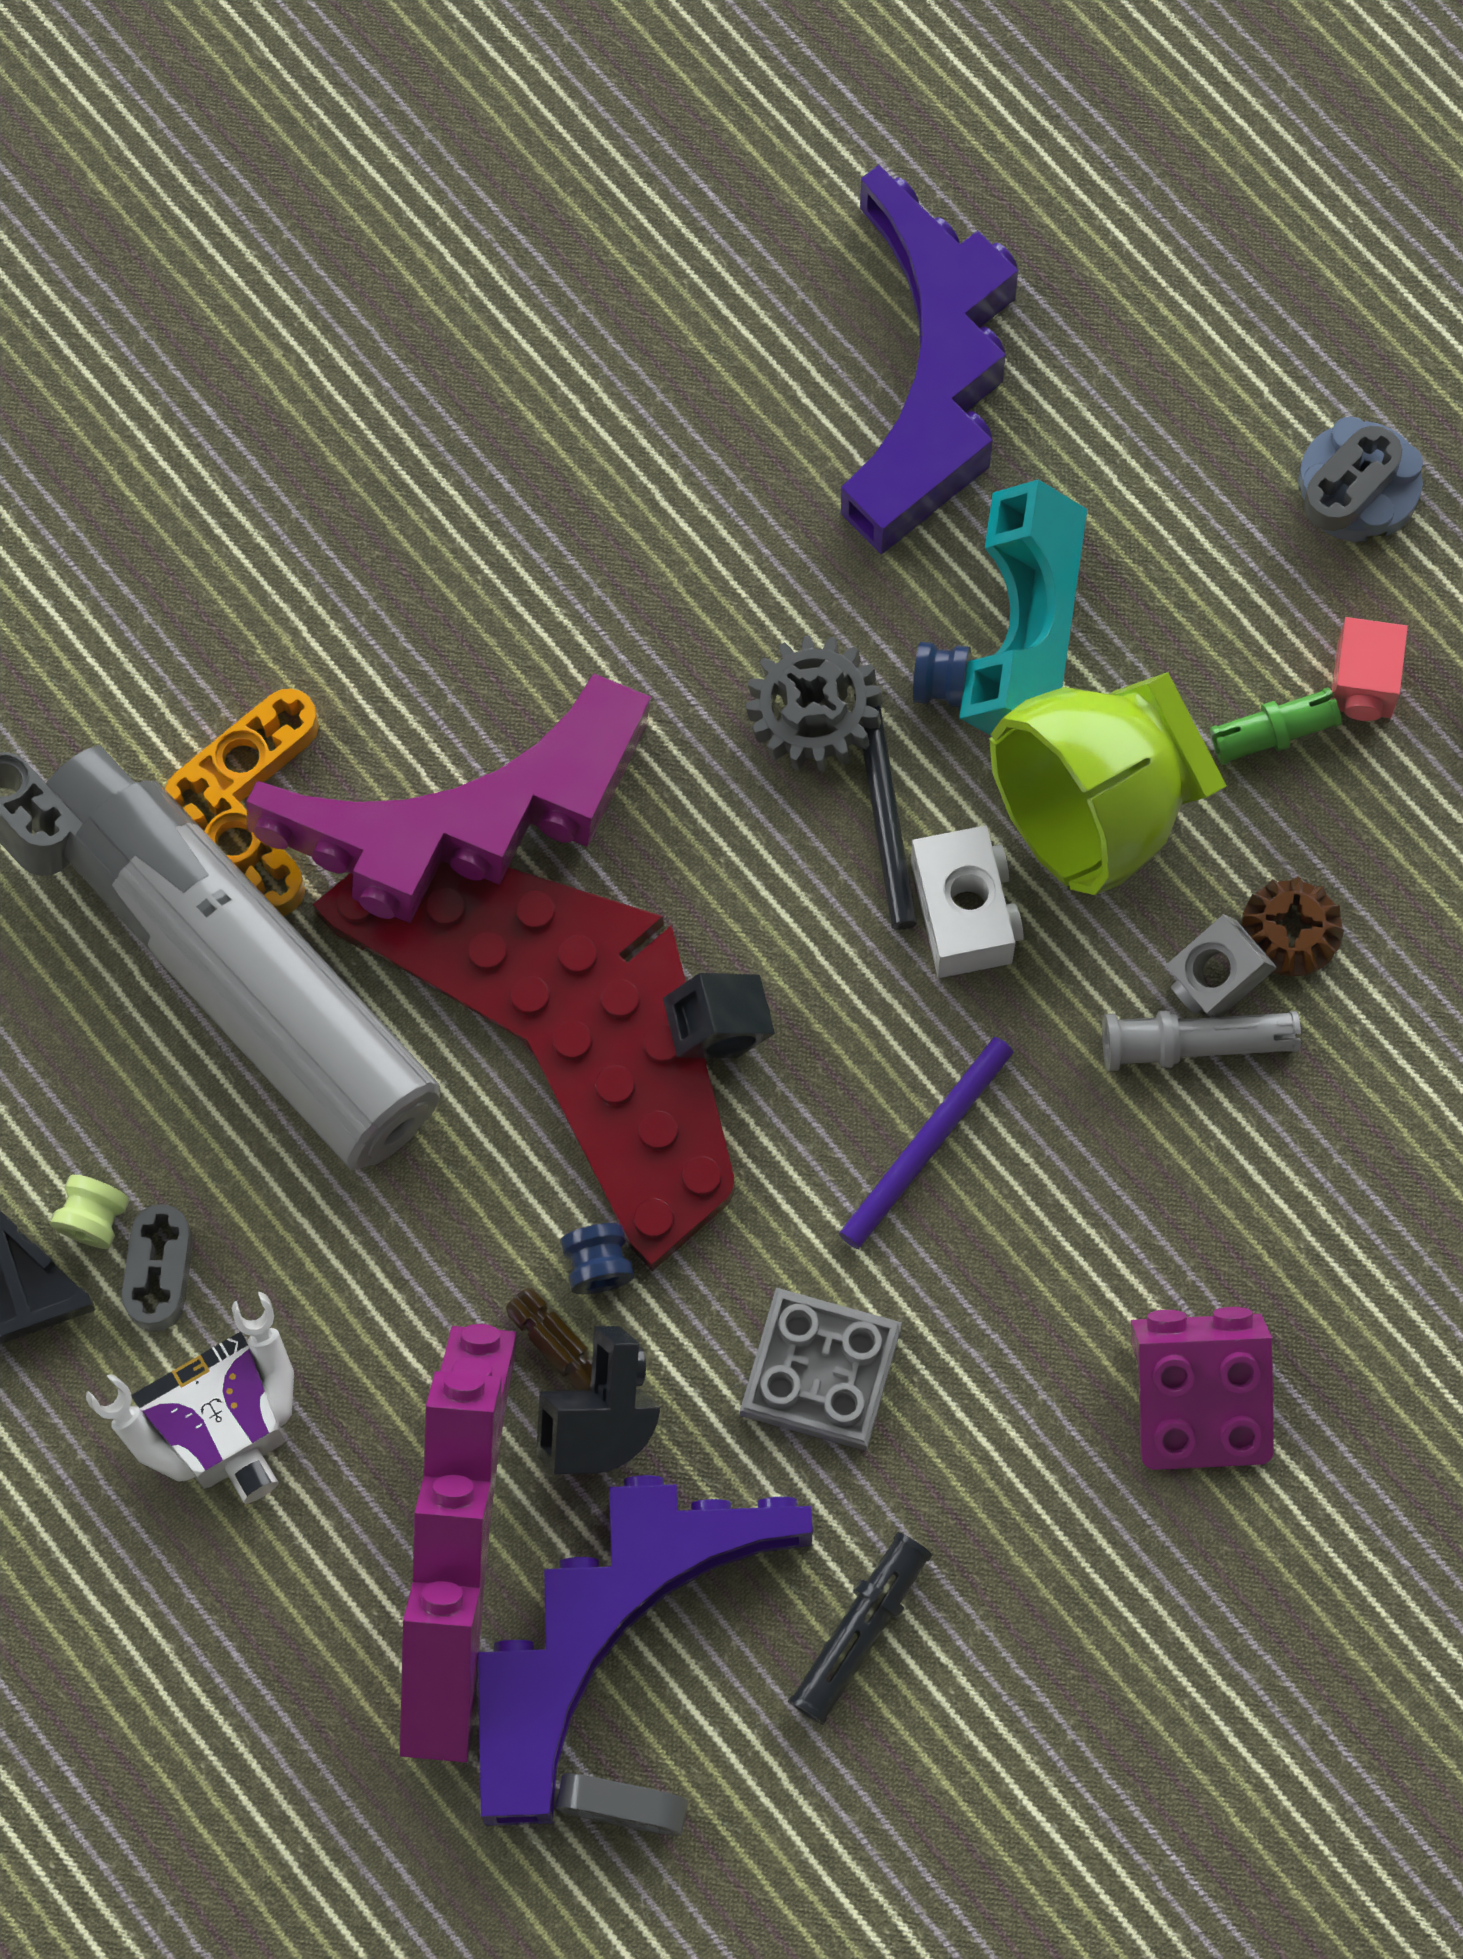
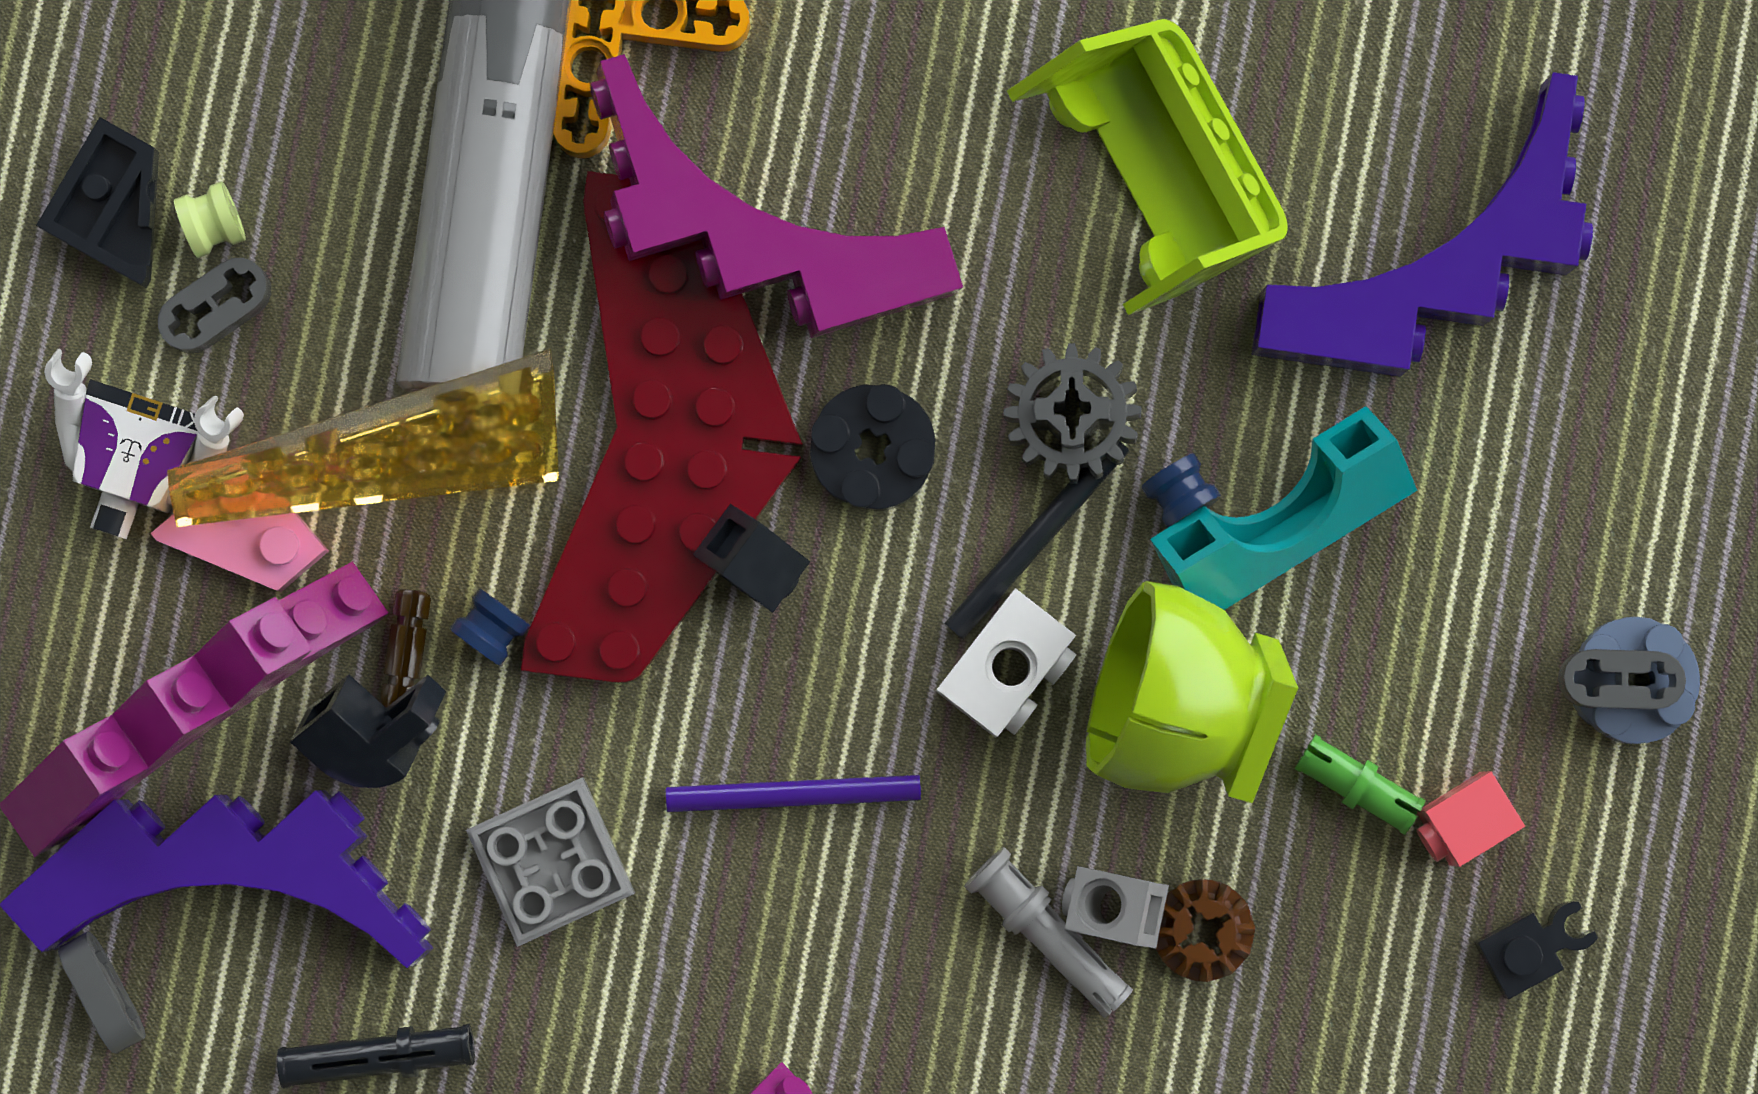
camera: 45 degrees right, 15 degrees up
none -> bright pink wing [150,454,329,592]
none -> clear yellow wing [167,349,559,527]
none -> black plate [810,384,936,511]
none -> lime windscreen [1007,19,1288,315]

